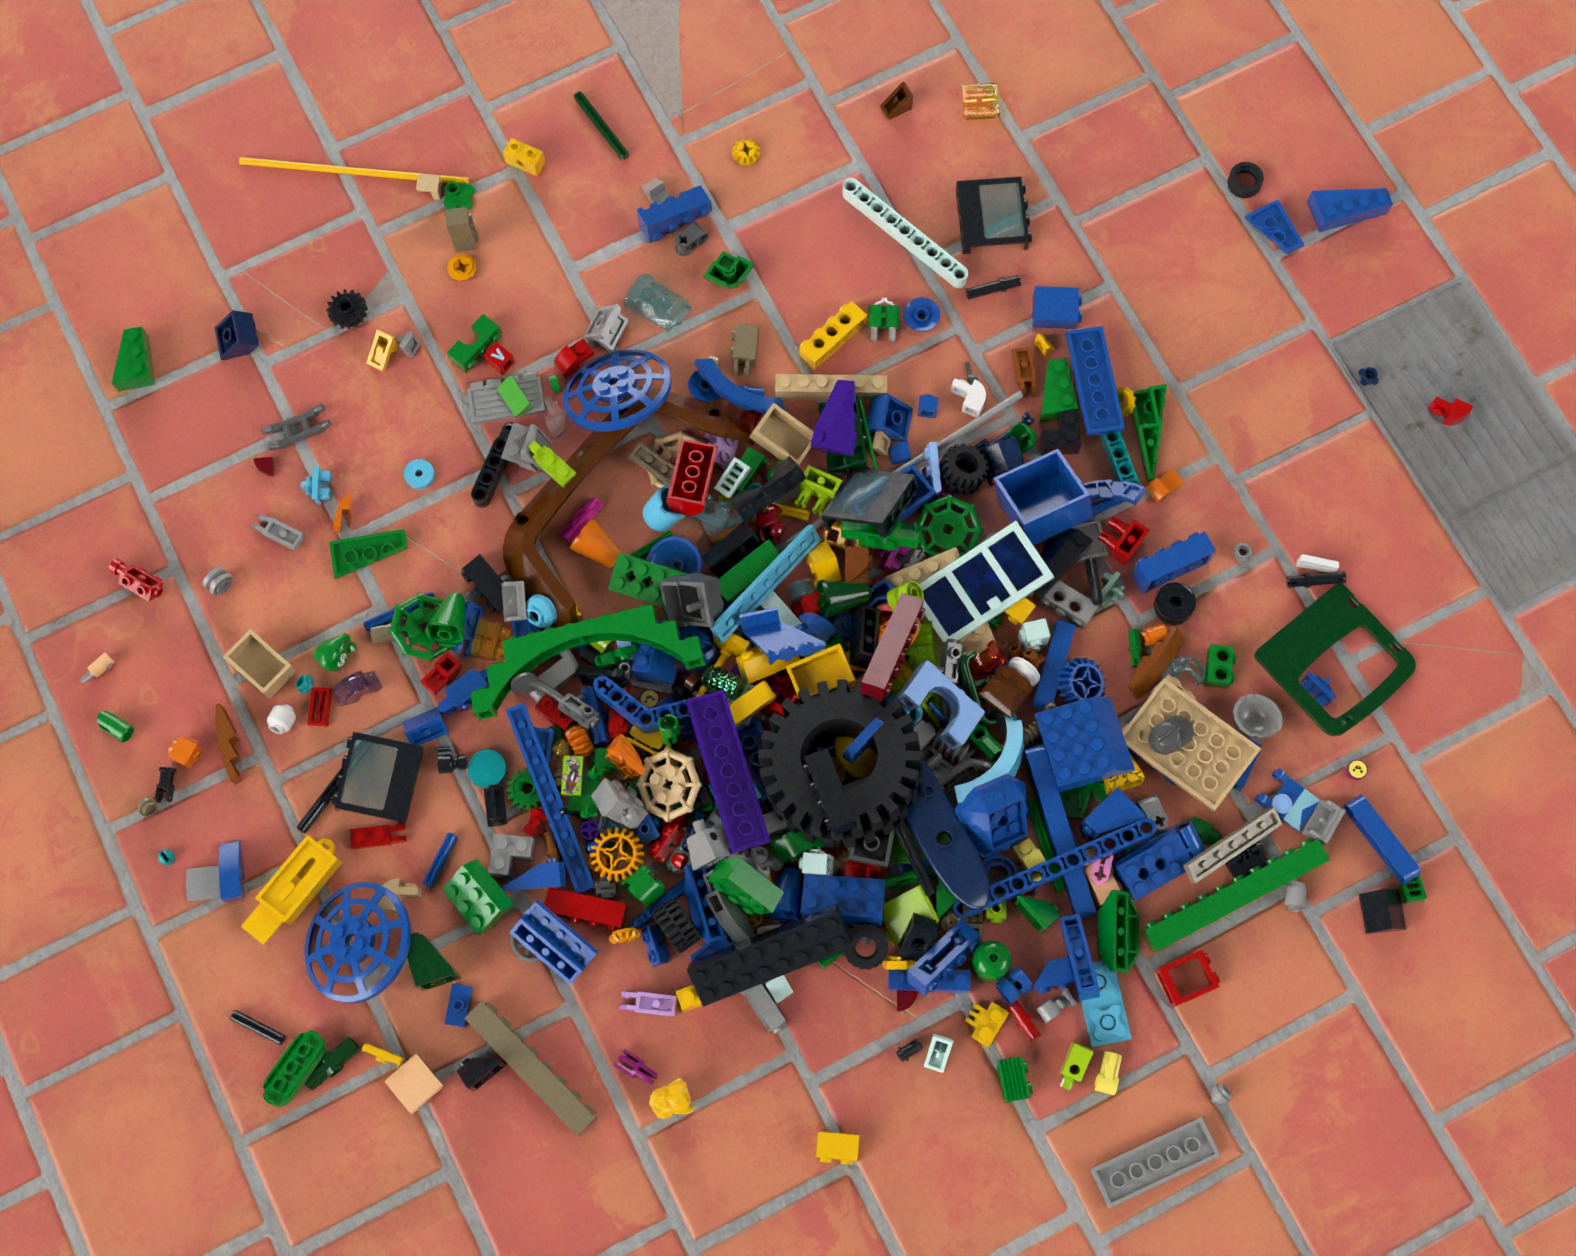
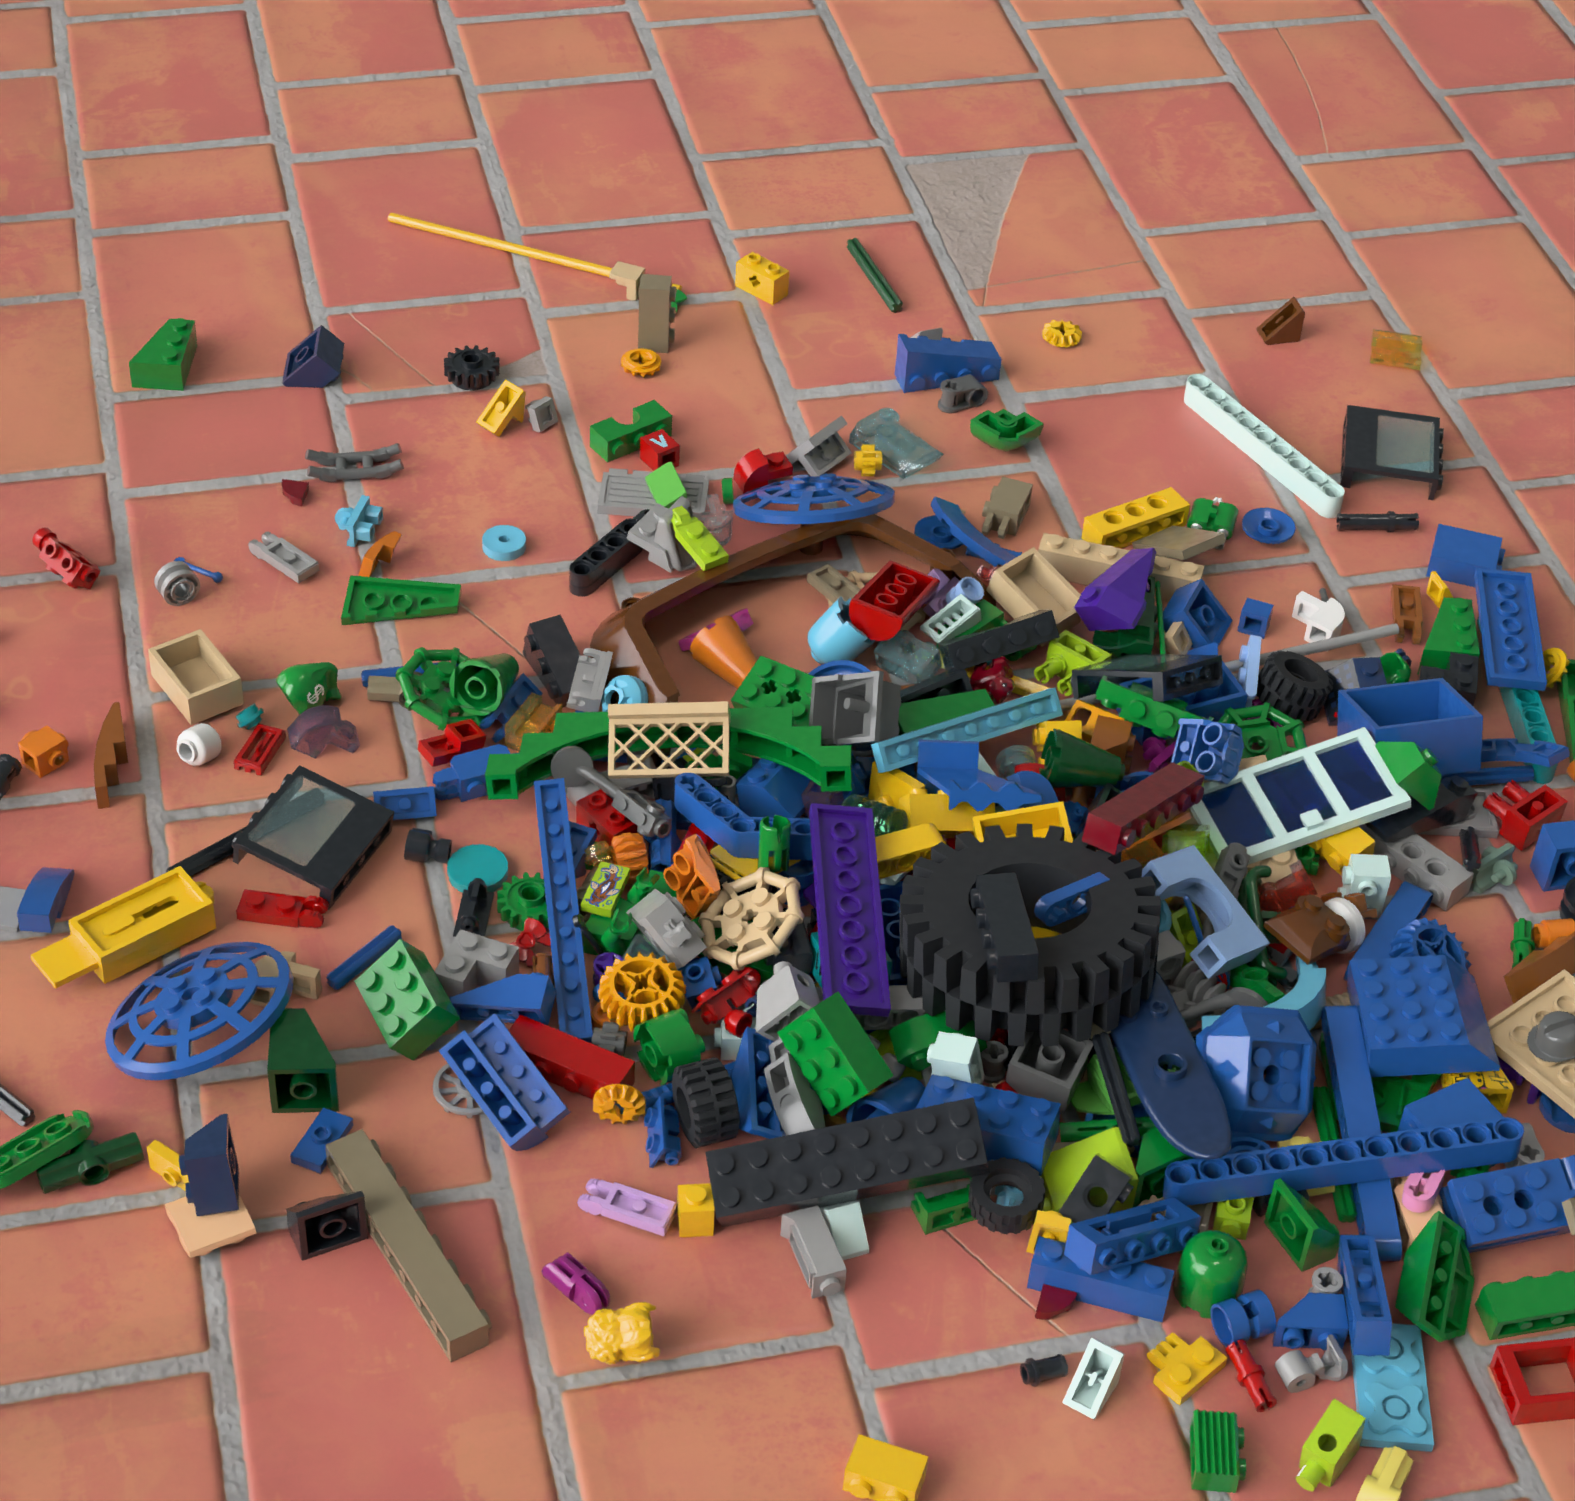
camera: 10 degrees right, 30 degrees down
none -> blue hinge [174,557,223,583]
none -> dark blue slope [179,1114,240,1216]
none -> tan fence [608,701,731,779]
none -> yellow gear [854,444,882,476]
none -> light blue wheel [946,577,984,604]
none -> dark tan tile [1132,525,1226,560]
none -> blue slope [1171,718,1244,784]
none -> light grey bush [1307,1267,1343,1294]
none -> green slope [1375,741,1442,811]

